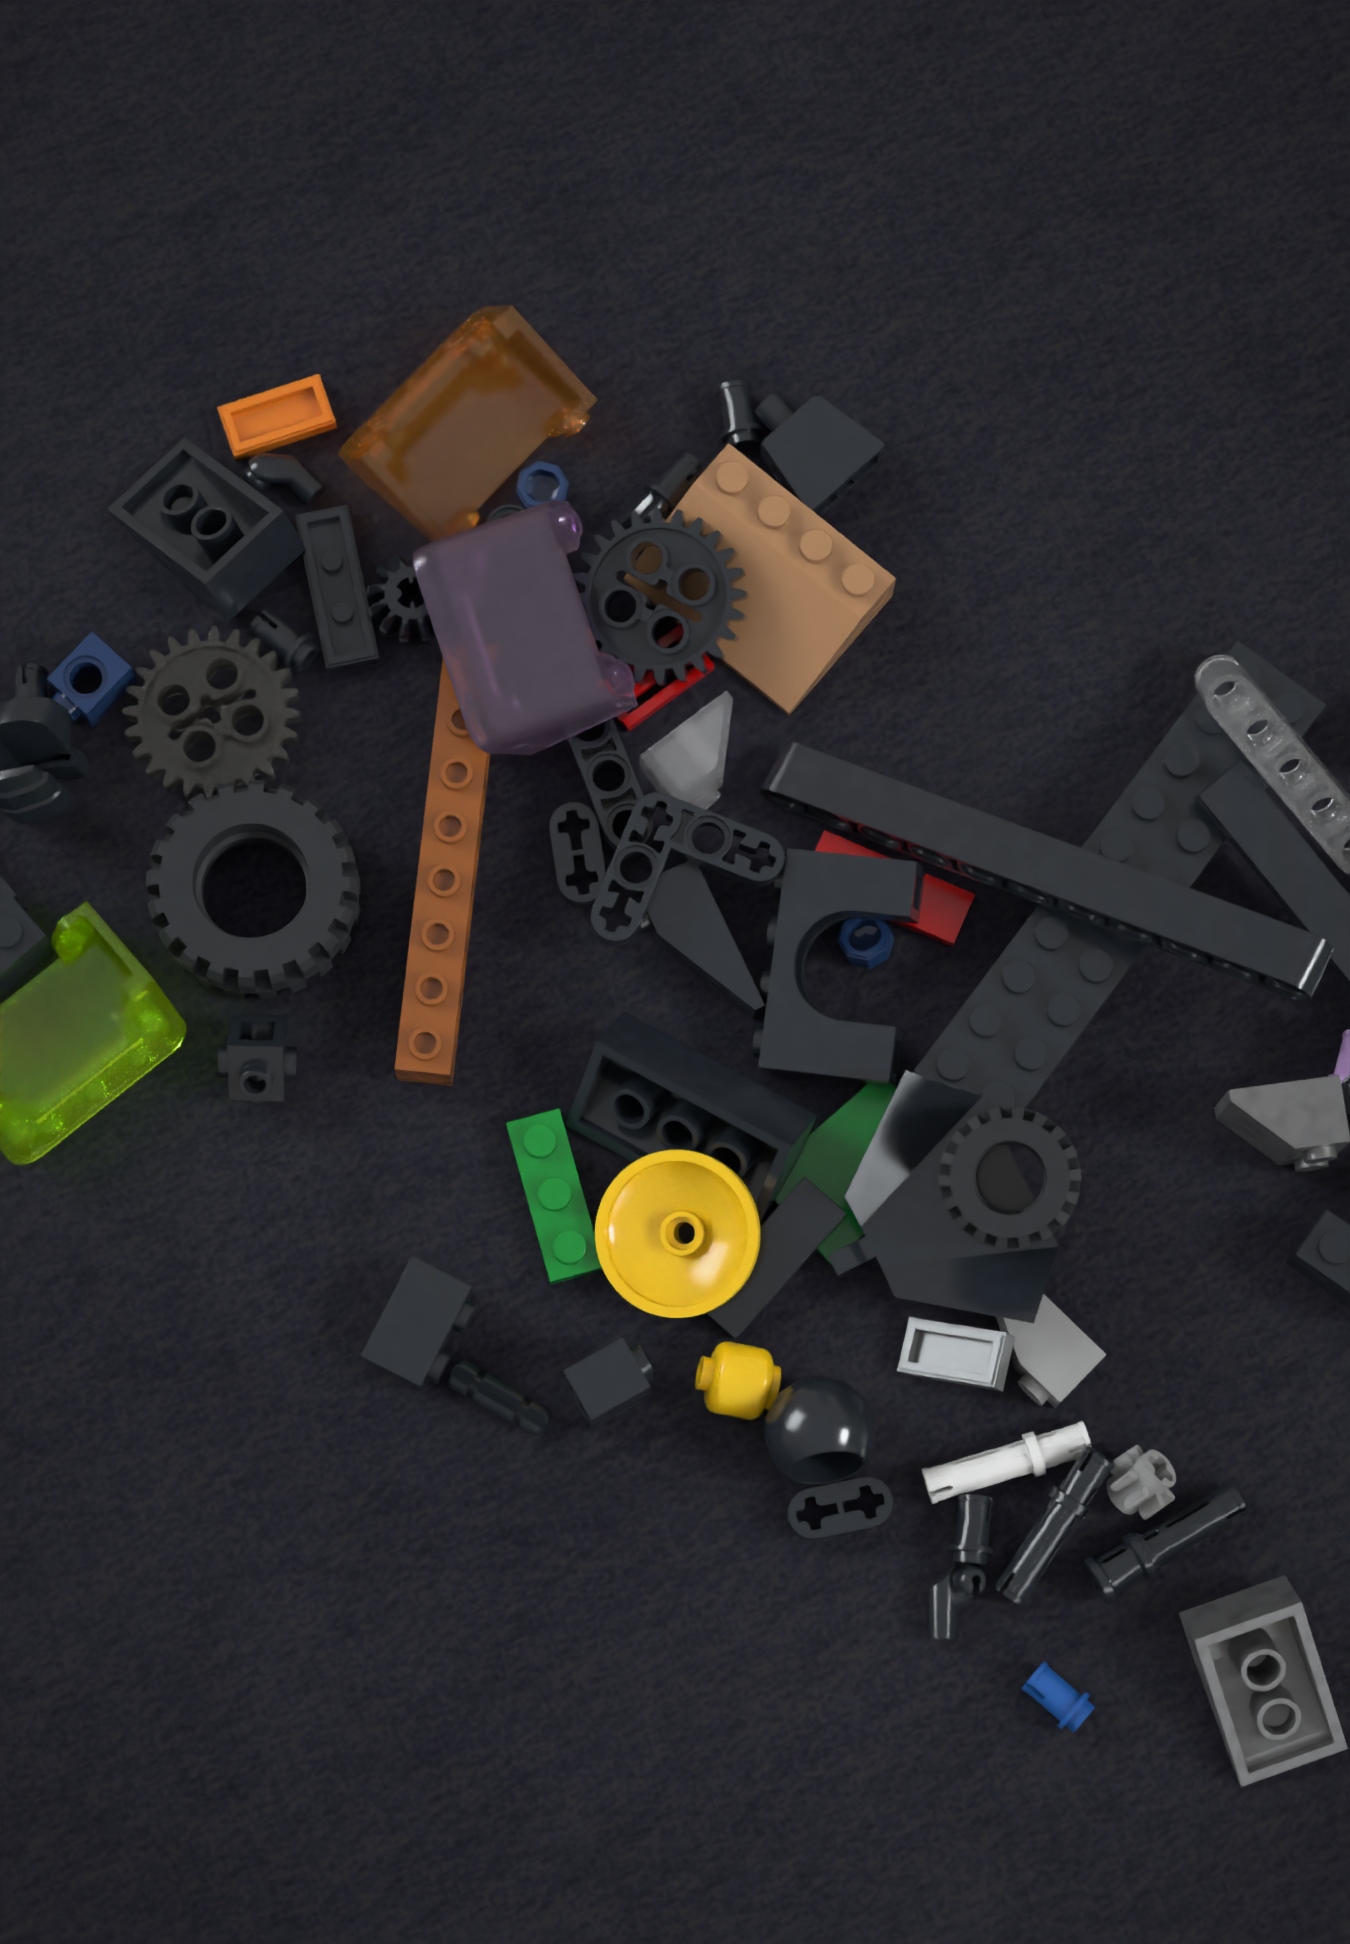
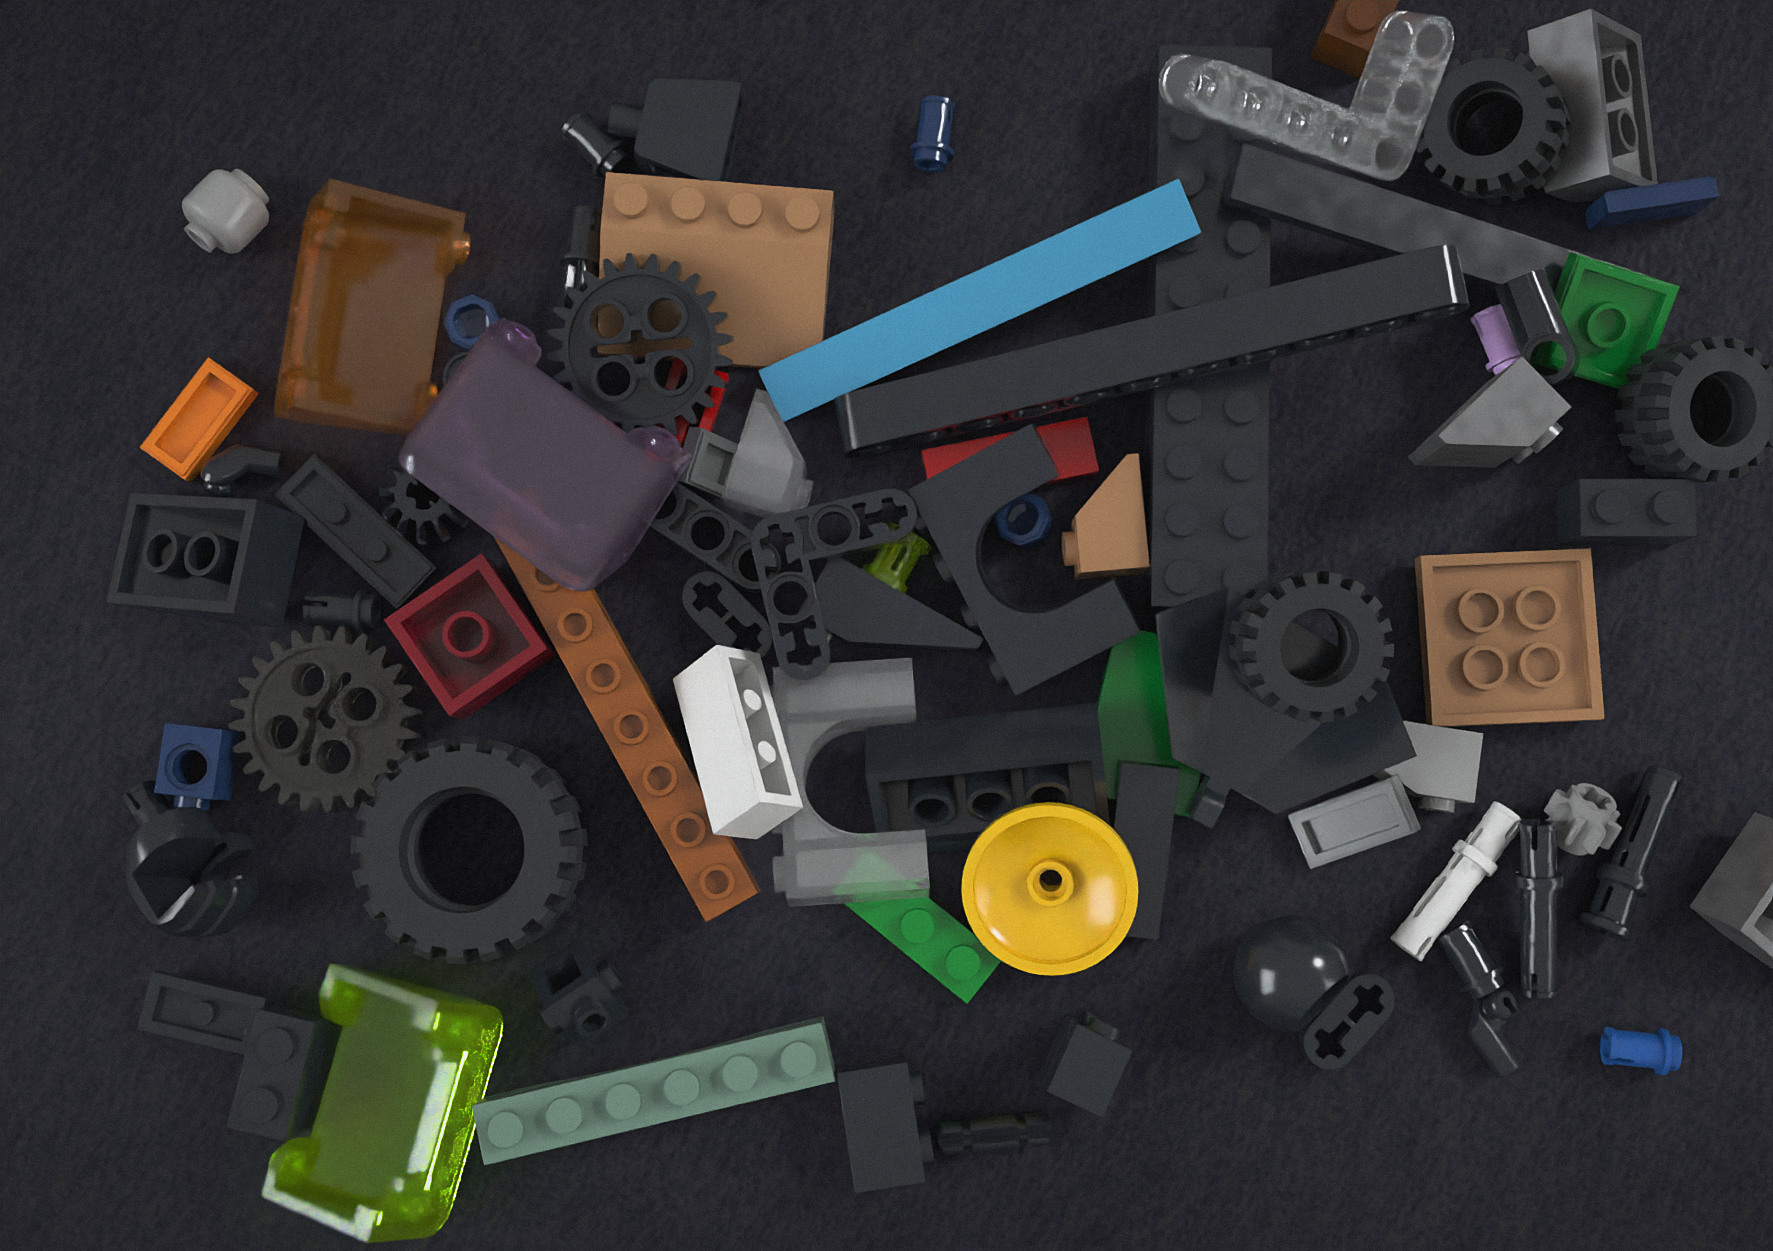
camera: 35 degrees left, 5 degrees up
yellow head [695,1341,781,1420] -> none
none -> light grey head [182,169,269,254]
none -> dark red brick [384,553,558,720]
none -> sand green arch [472,1016,836,1165]
none -> dark grey tile [673,427,743,500]
none -> white brick [673,645,803,839]
none -> dark azure tile [758,179,1201,422]
none -> clear arch [769,657,930,907]
none -> clear neon green bush [862,522,932,594]
none -> dark blue pin [910,95,956,173]
none -> medium nougat slope [1062,453,1150,580]
none -> medium nougat plate [1415,548,1605,727]

